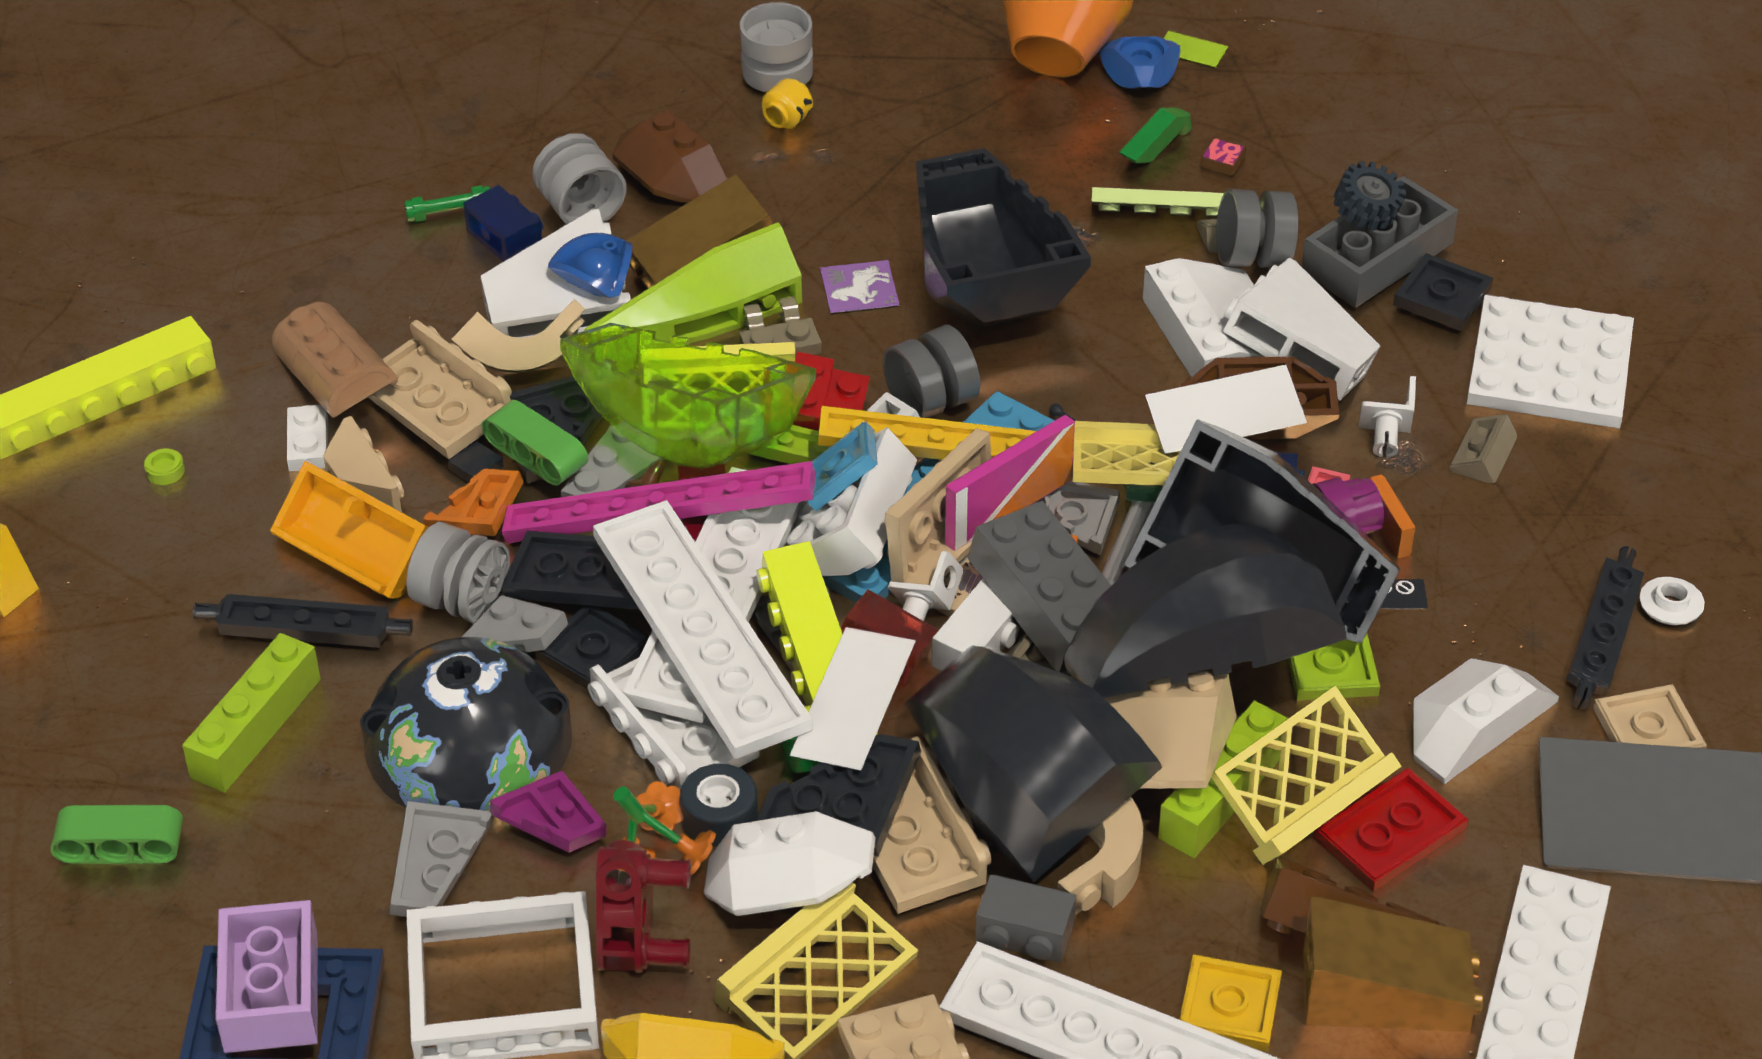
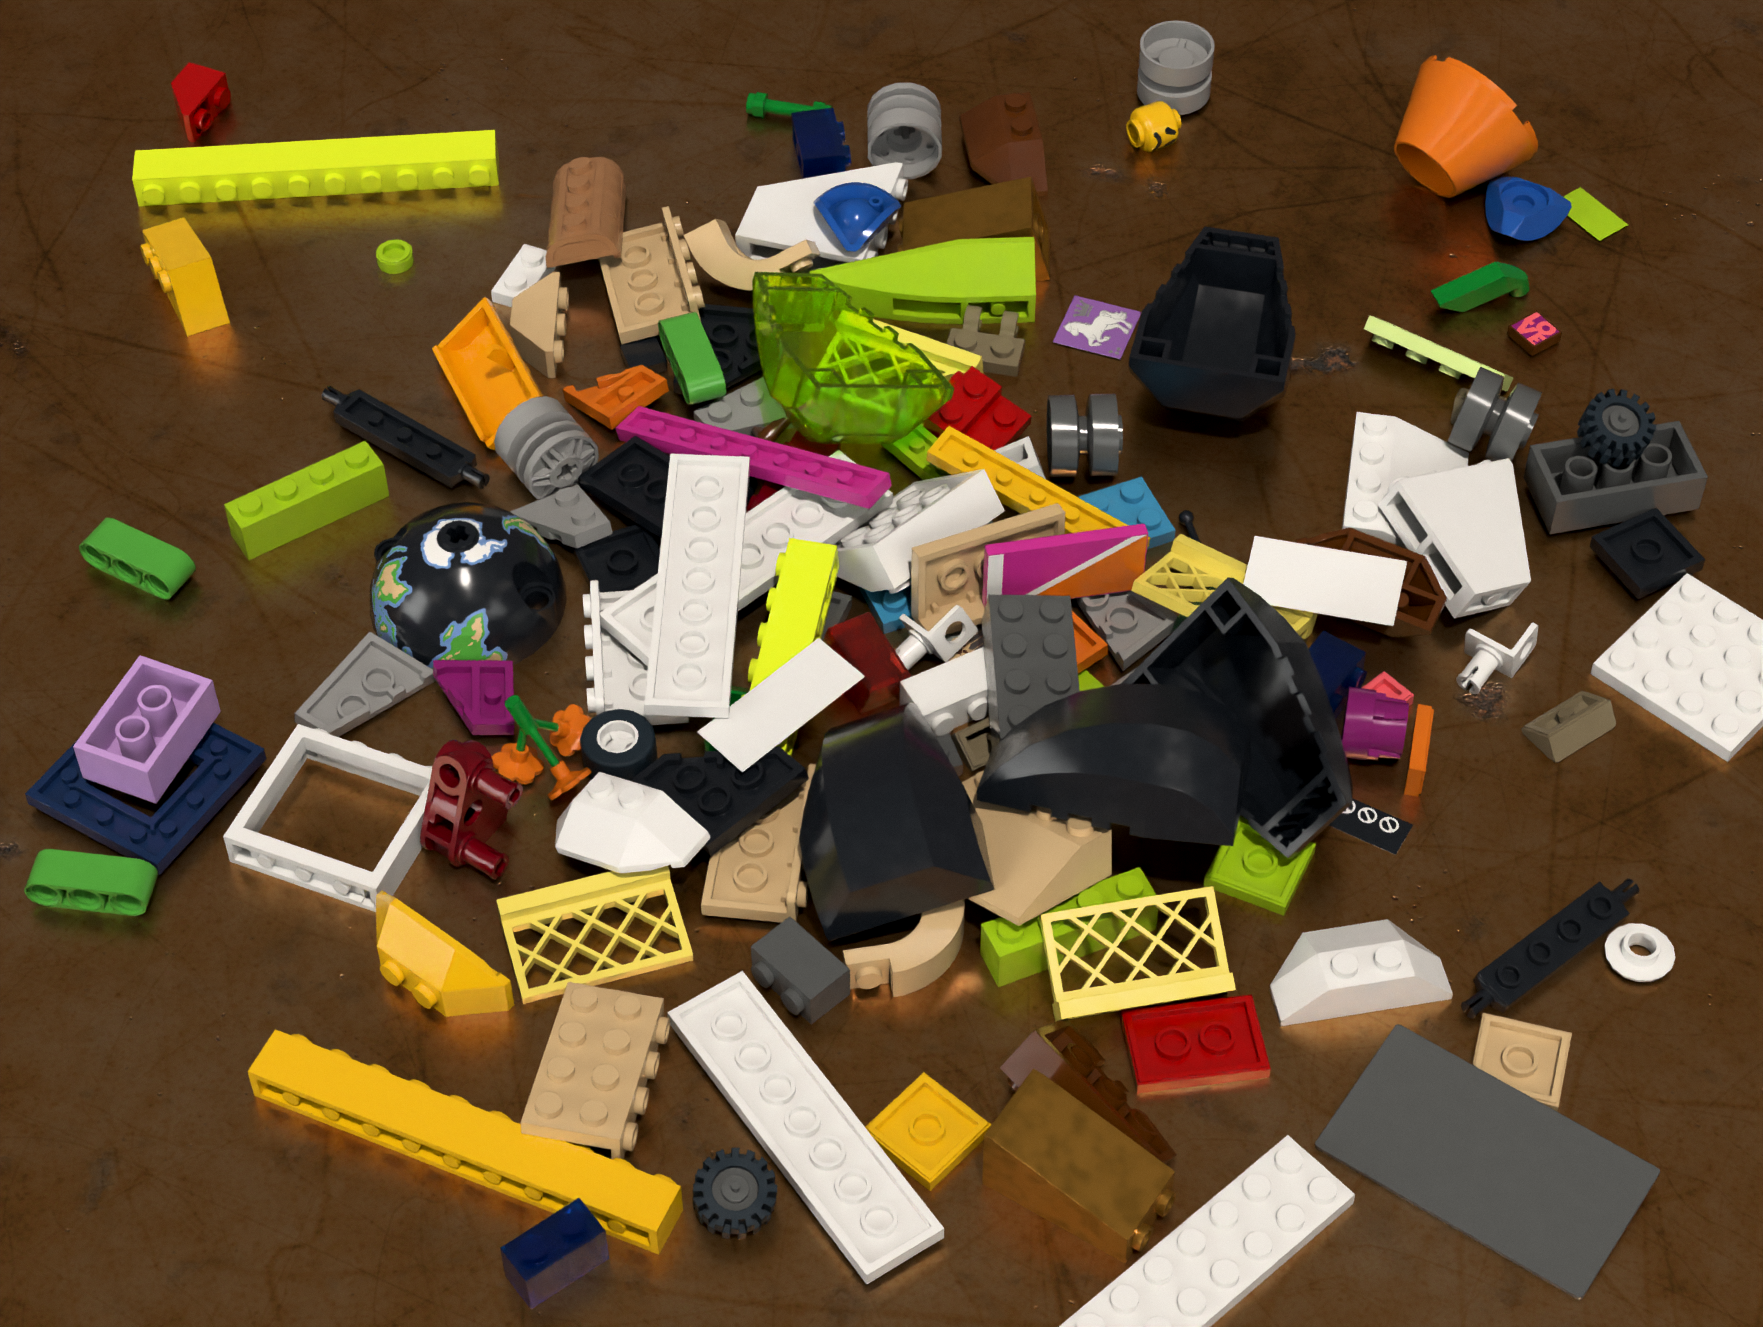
camera: 30 degrees right, 5 degrees up
dark azure tile [807,421,878,511] -> none

